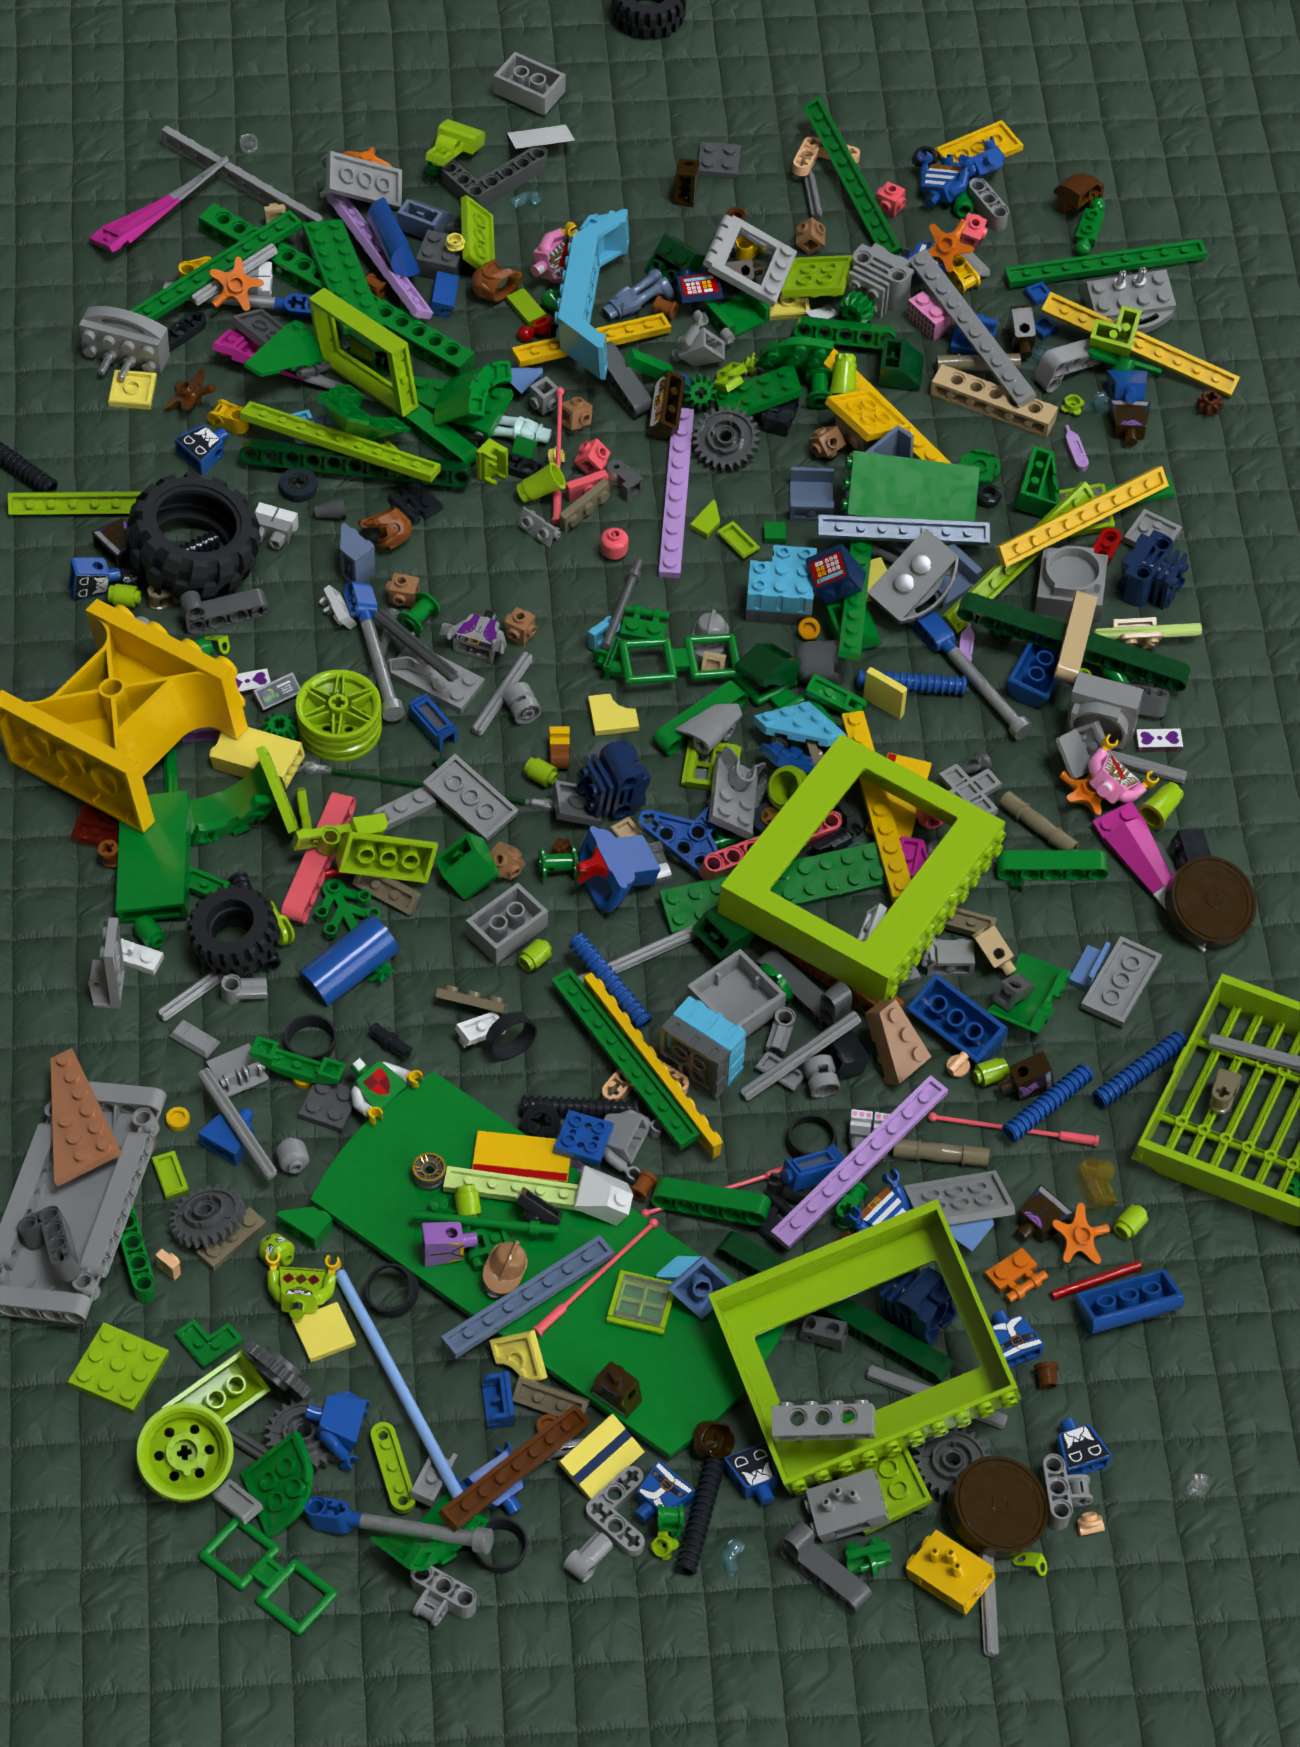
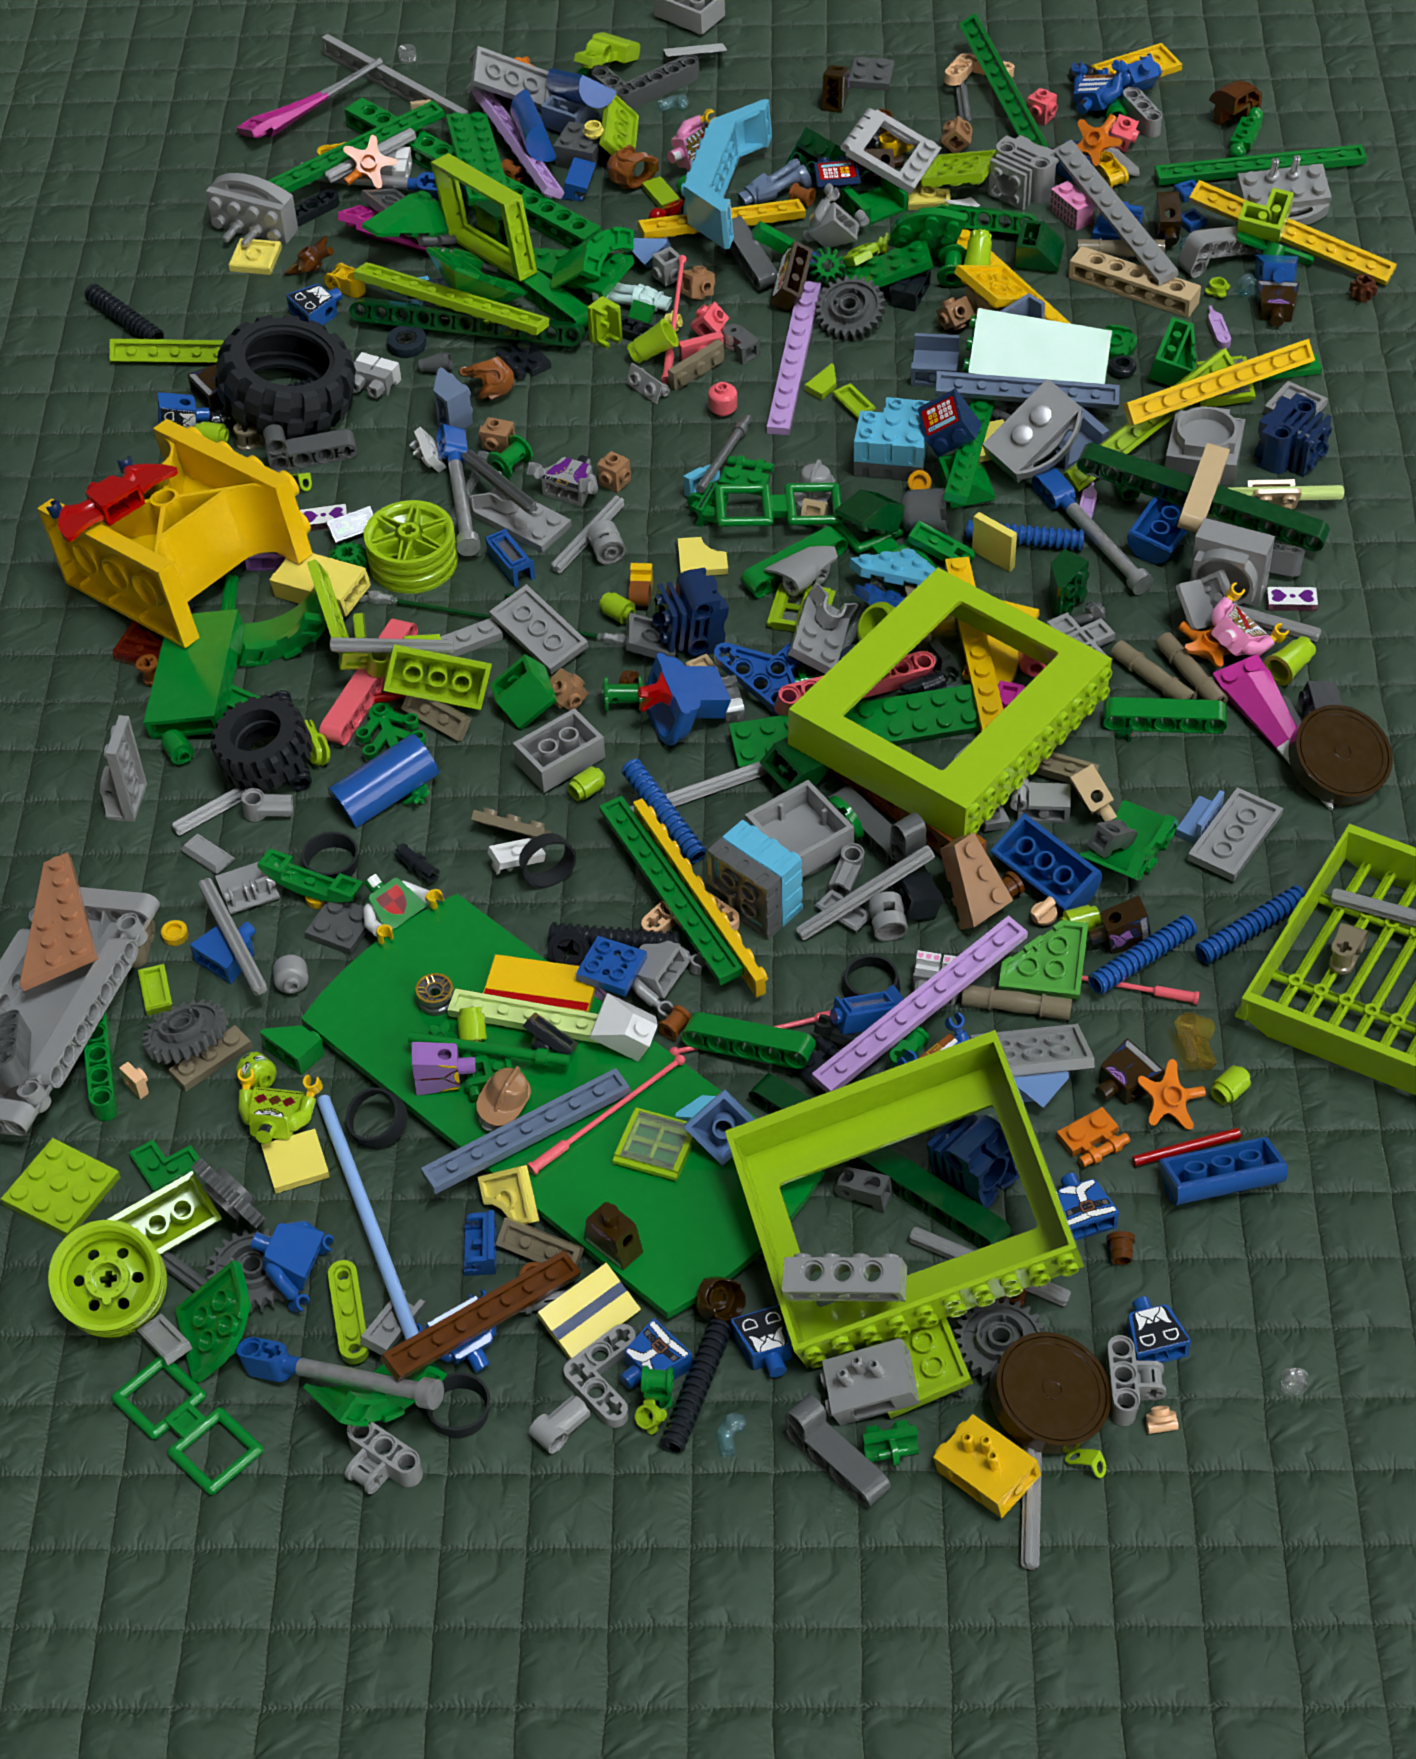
camera: 10 degrees right, 5 degrees down
white plate [121,938,164,976] -> none
green tile [764,522,786,543] -> none
green gear [839,290,876,323] -> none
red plate [1093,528,1122,564] -> none
none -> red torso [46,456,178,542]
none -> light grey axle [330,637,454,654]
none -> blue brick [547,68,616,108]
none -> bright green plate [999,920,1088,1000]
none -> reddish brown piece [1001,871,1025,897]
none -> dark green slope [1048,549,1089,618]
none -> dark tan piece [1156,632,1228,704]

